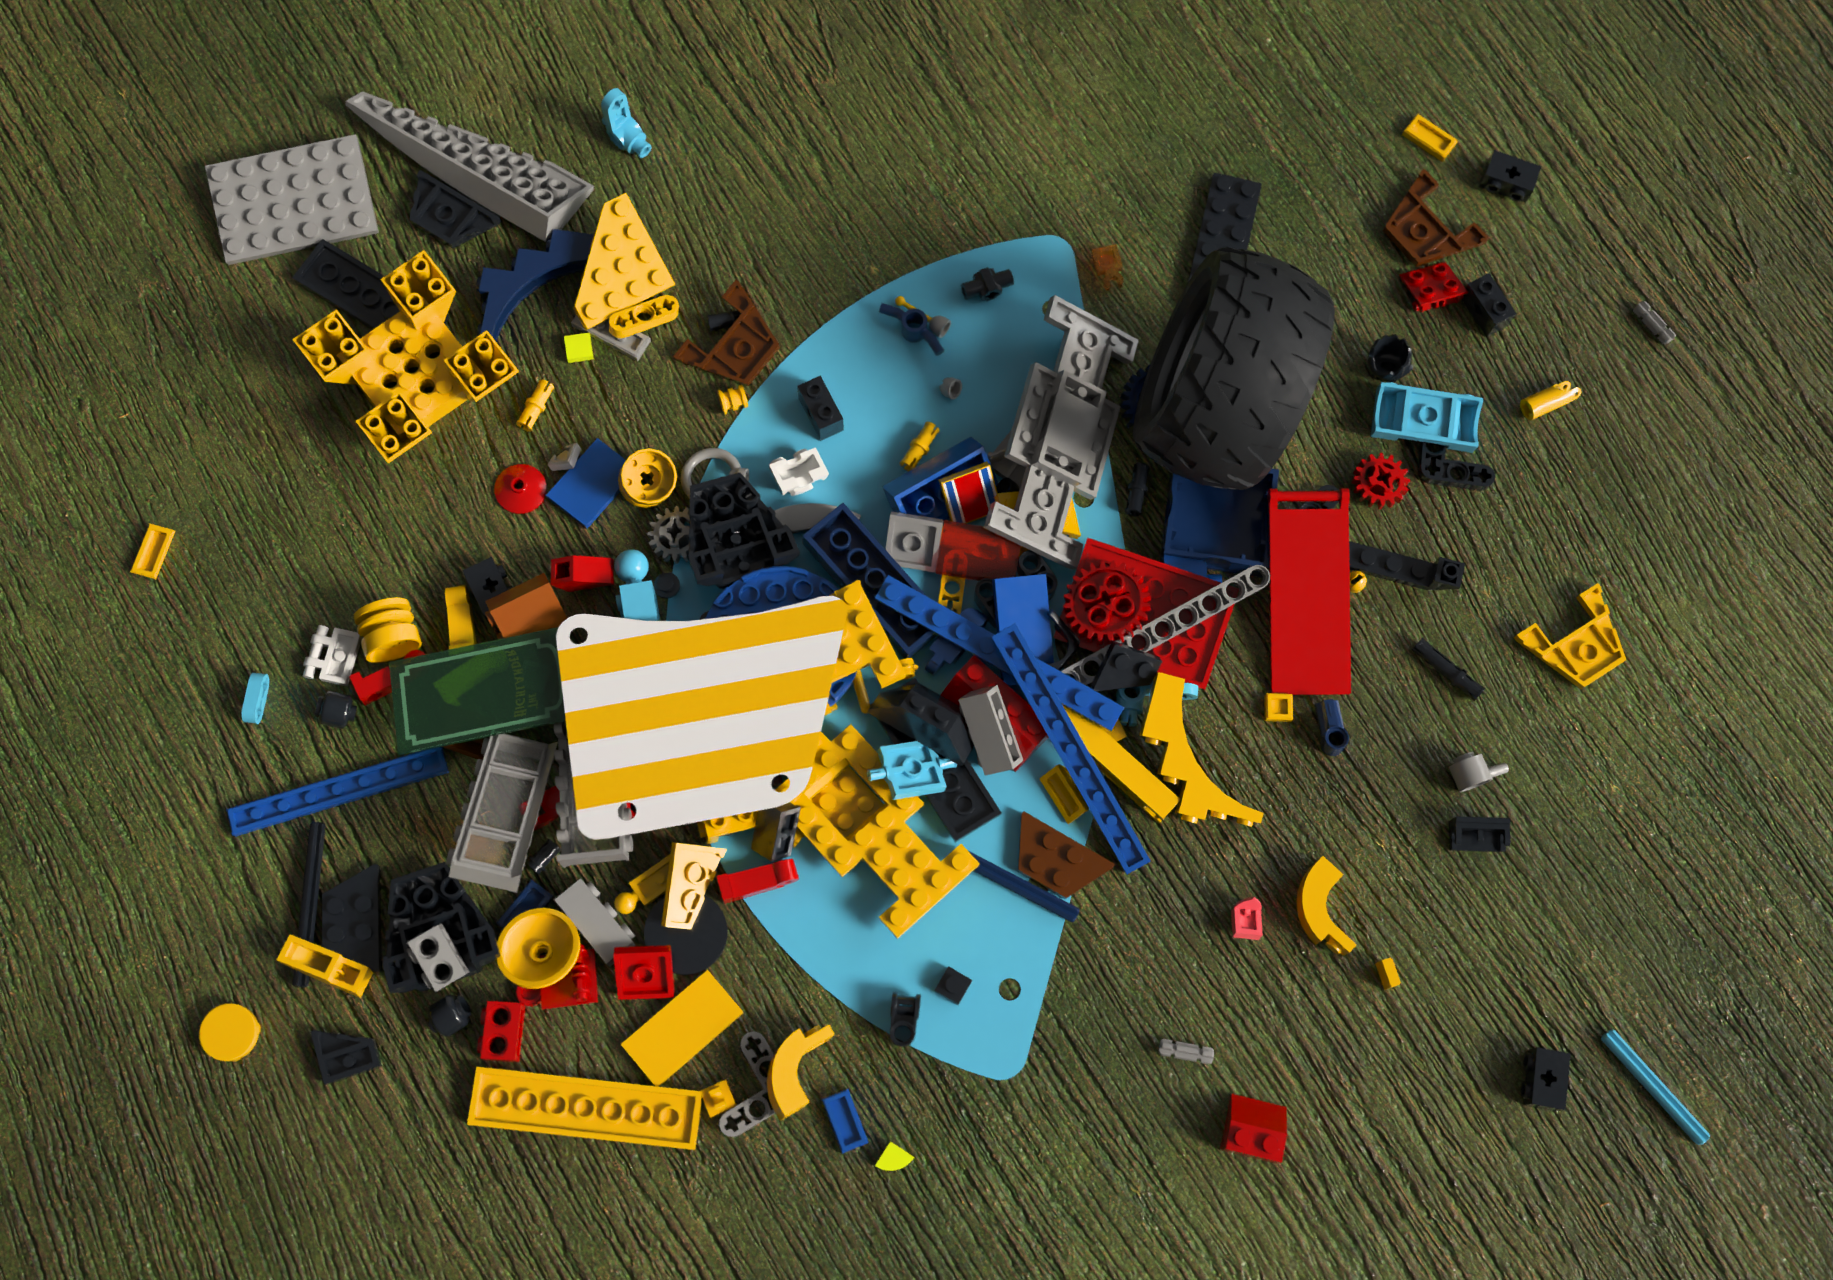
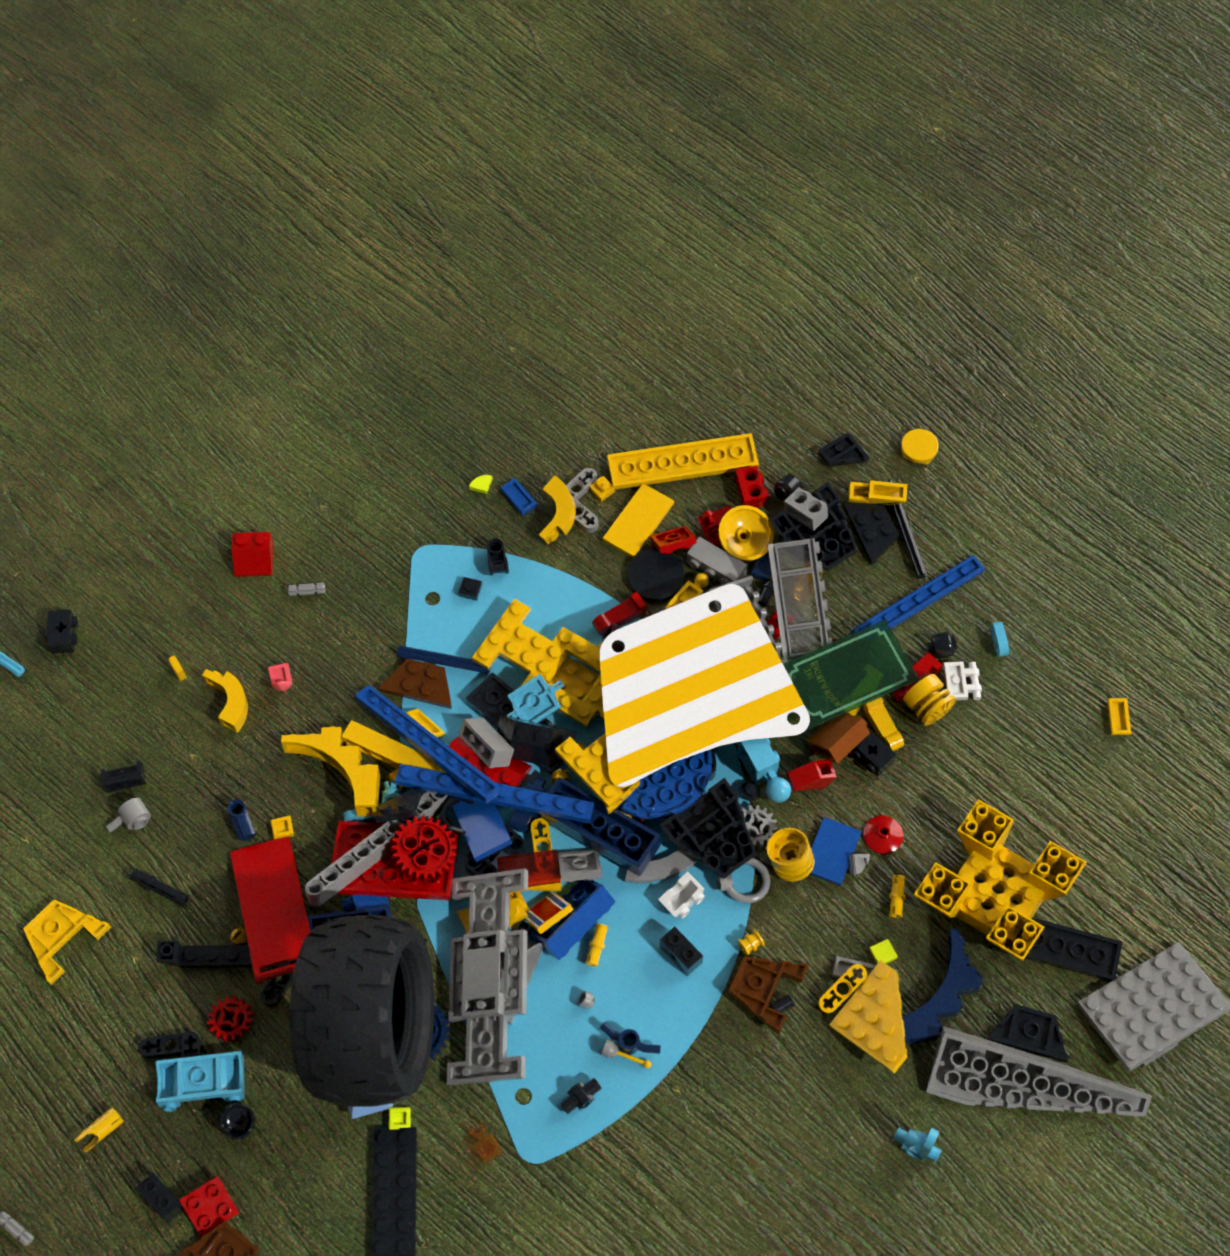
camera: 170 degrees right, 10 degrees down
wing [661,842,727,929] -> none

